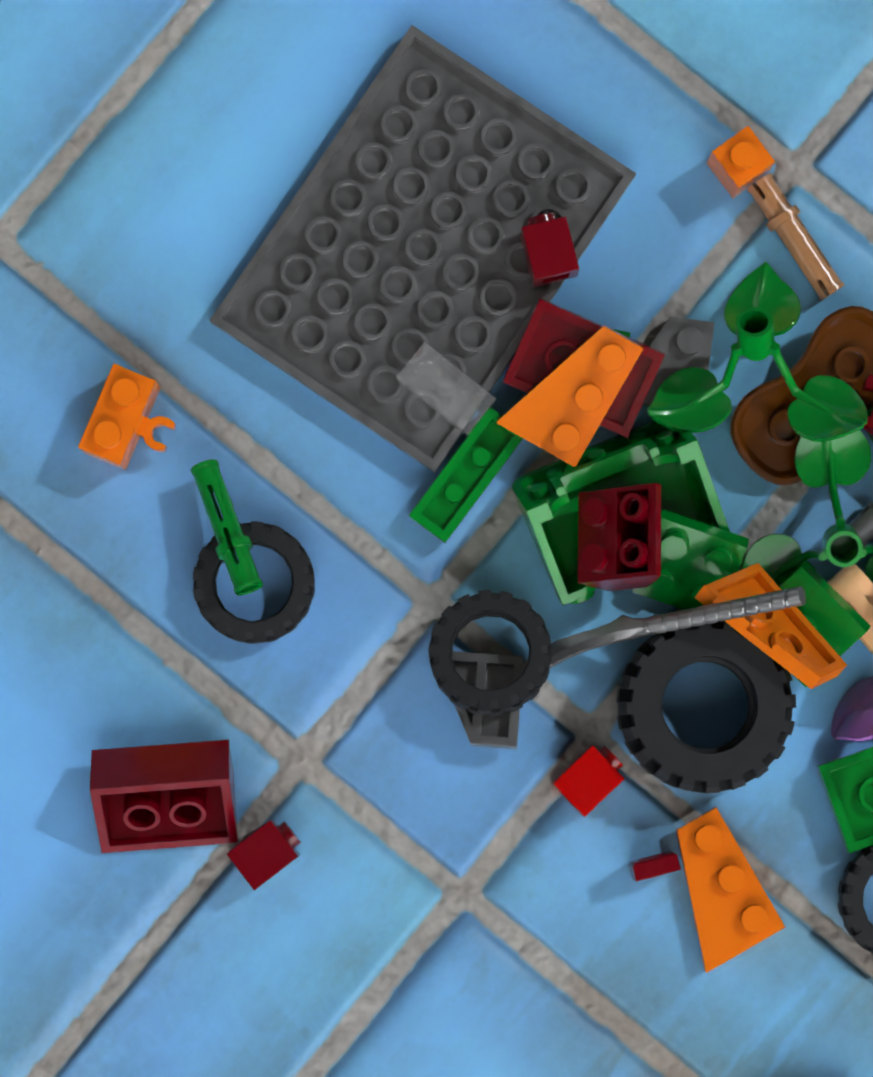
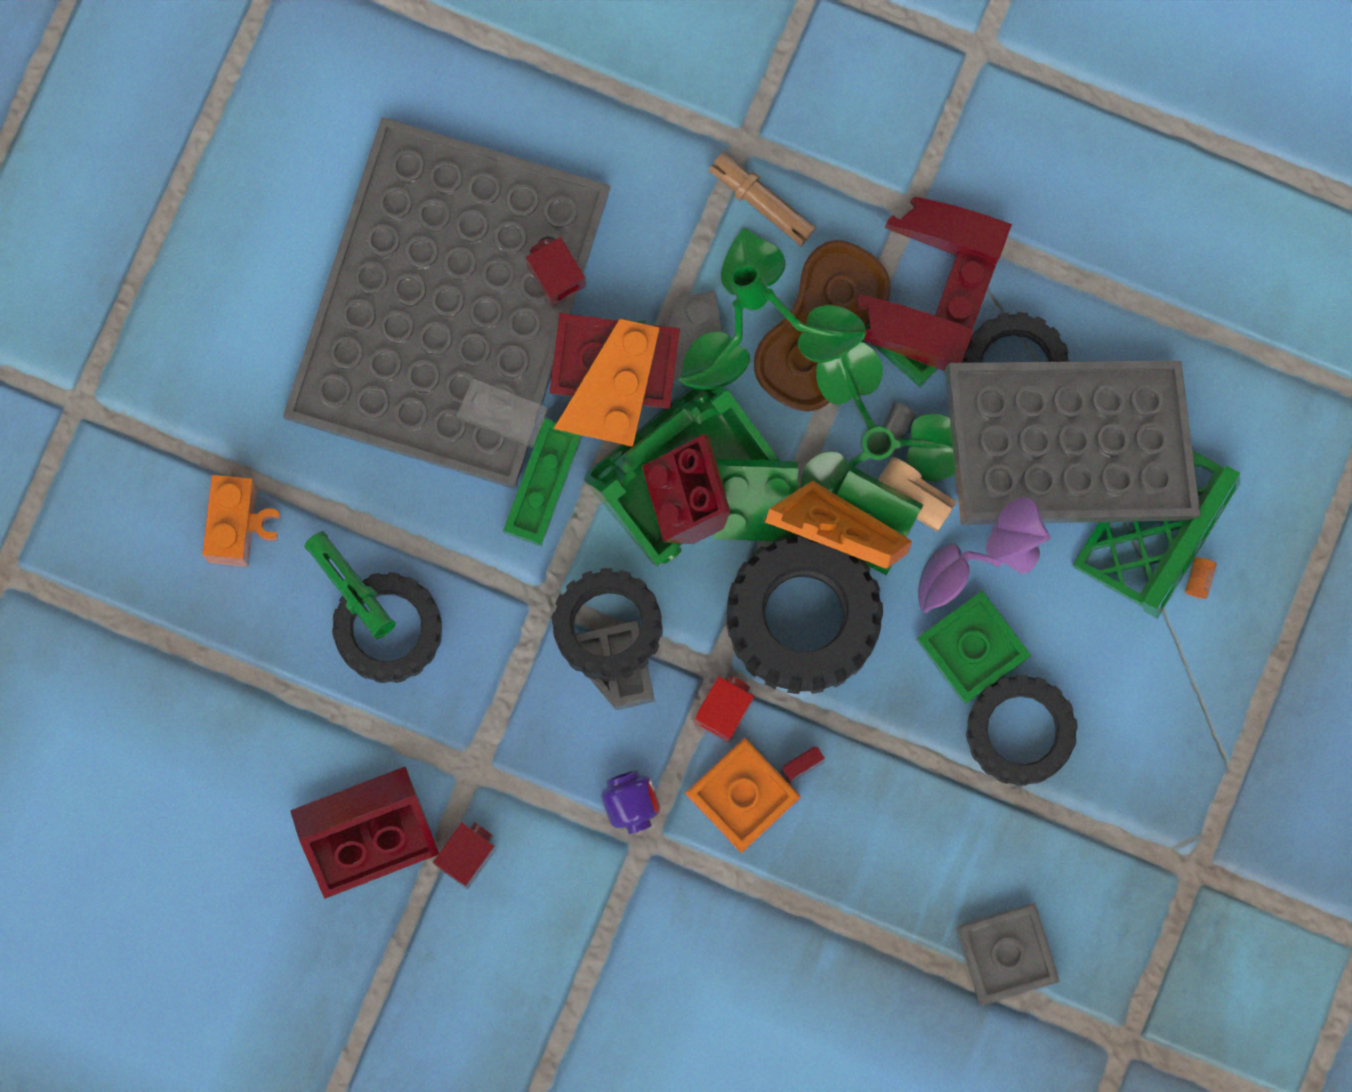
camera: 15 degrees left, 5 degrees down
flat silver piece [523,586,806,671] -> none
orange wing [676,807,785,973] -> none
orange brick [706,126,775,199] -> none
none -> dark purple head [601,770,660,834]
none -> orange plate [685,738,801,854]

